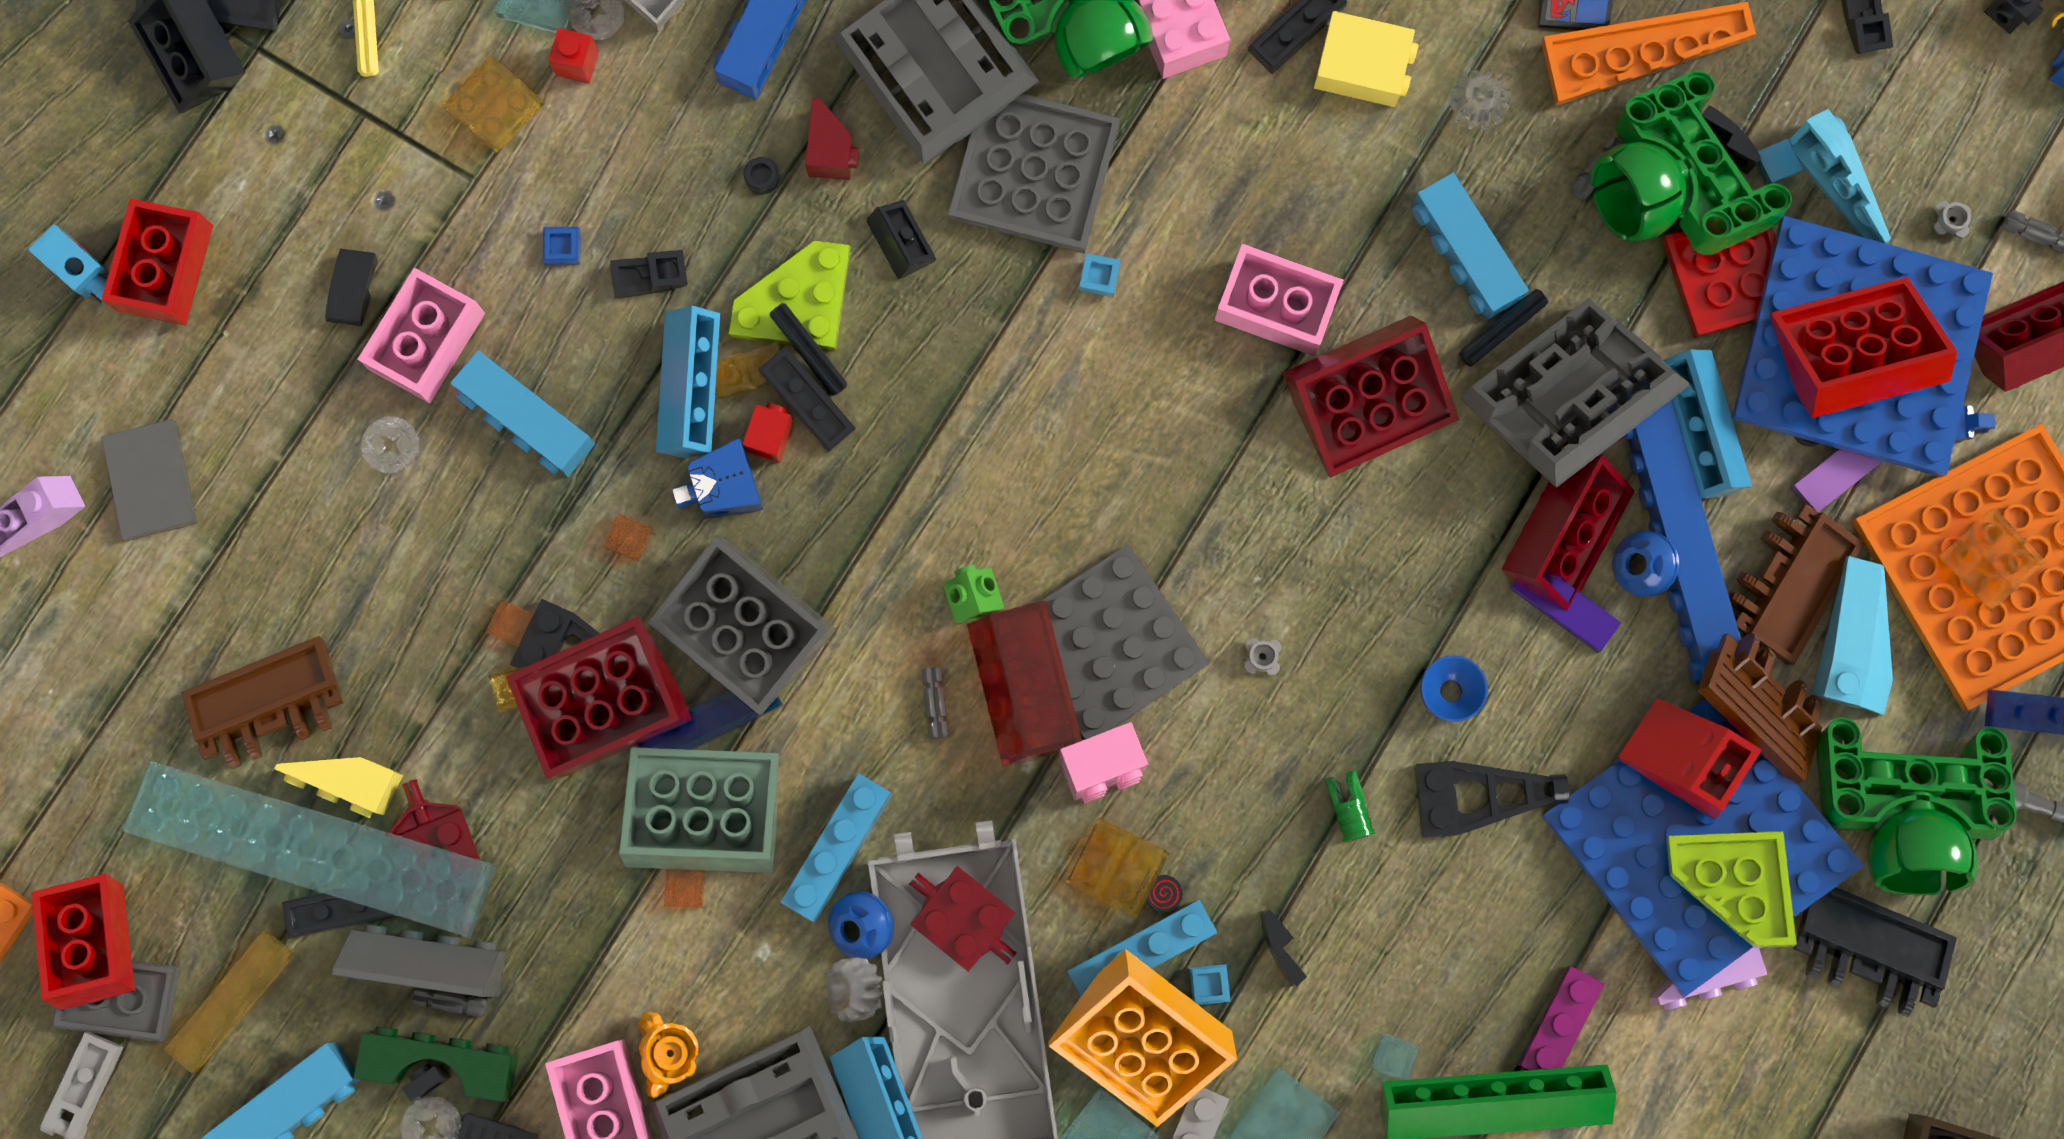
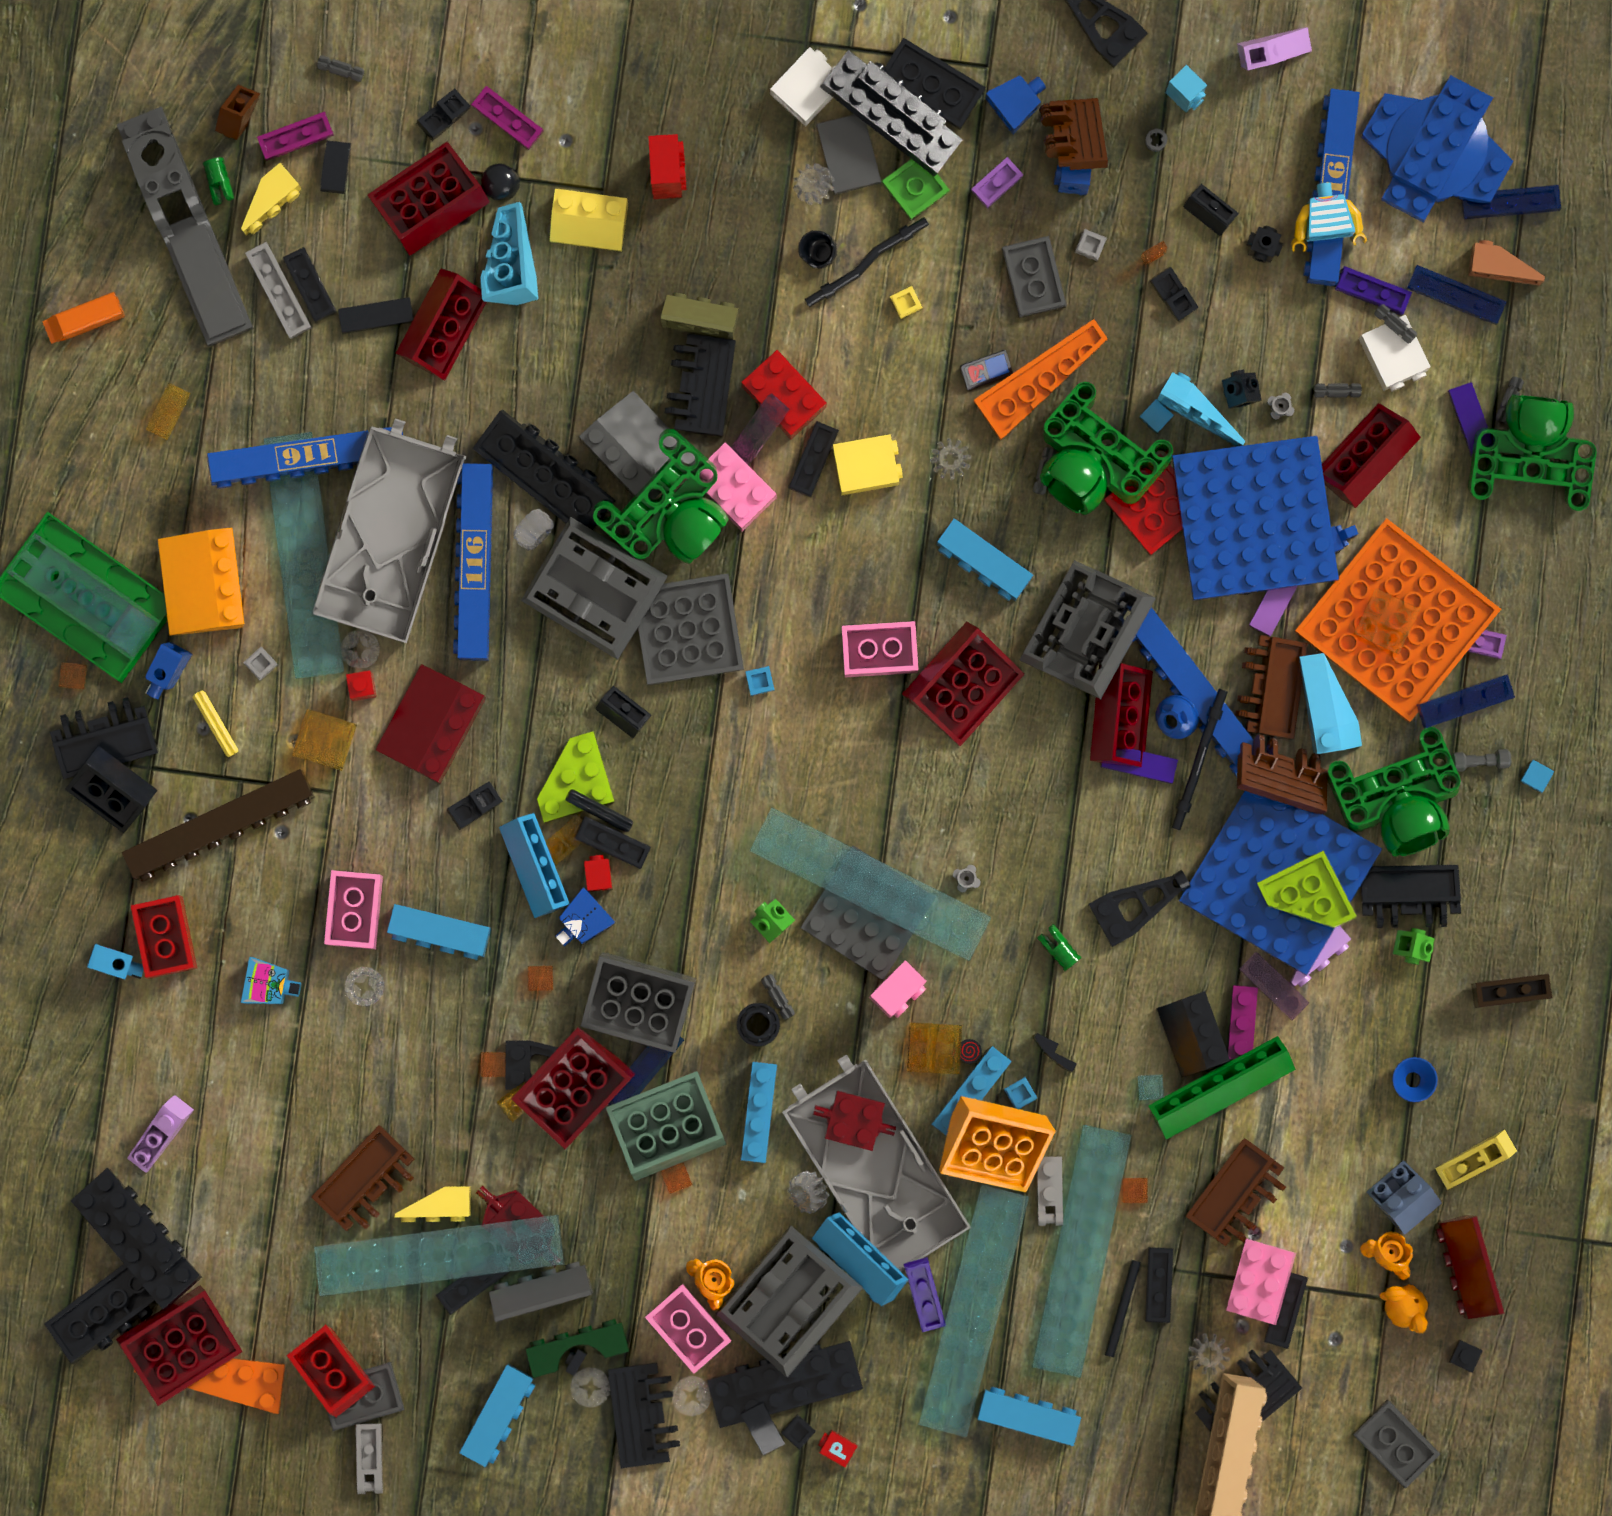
camera: 25 degrees left, 5 degrees up
dark grey tile [101,419,197,541] -> none
clear yellow plate [164,931,295,1073] -> none
black slope [325,249,378,326] -> none
dark grey axle [412,987,487,1017] -> none
blue tile [543,227,581,265] -> none
black tile [743,157,780,195] -> none
dark red slope [805,98,859,180] -> none
blue piece [828,891,894,960] -> none
clear red slope [967,601,1082,766] -> none
blue piece [1420,655,1488,722] -> none
black axle [1459,289,1548,367] -> none
red slope [1617,698,1762,820] -> none
dark azure brick [1663,349,1752,499] -> none
black slope [1702,105,1761,175] -> none
red slope [1770,277,1958,418] -> none
none -> dark brown brick [121,769,315,882]
none -> torso [241,957,301,1004]
none -> dark red slope [375,664,486,784]
none -> black piece [737,1003,780,1047]
none -> clear light blue plate [750,807,991,961]
none -> black slope [1156,991,1230,1078]
none -> black bar [1171,689,1228,830]
none -> black brick [1222,370,1262,408]
none -> clear purple plate [1239,951,1309,1021]
none -> bright green brick [1393,928,1435,965]

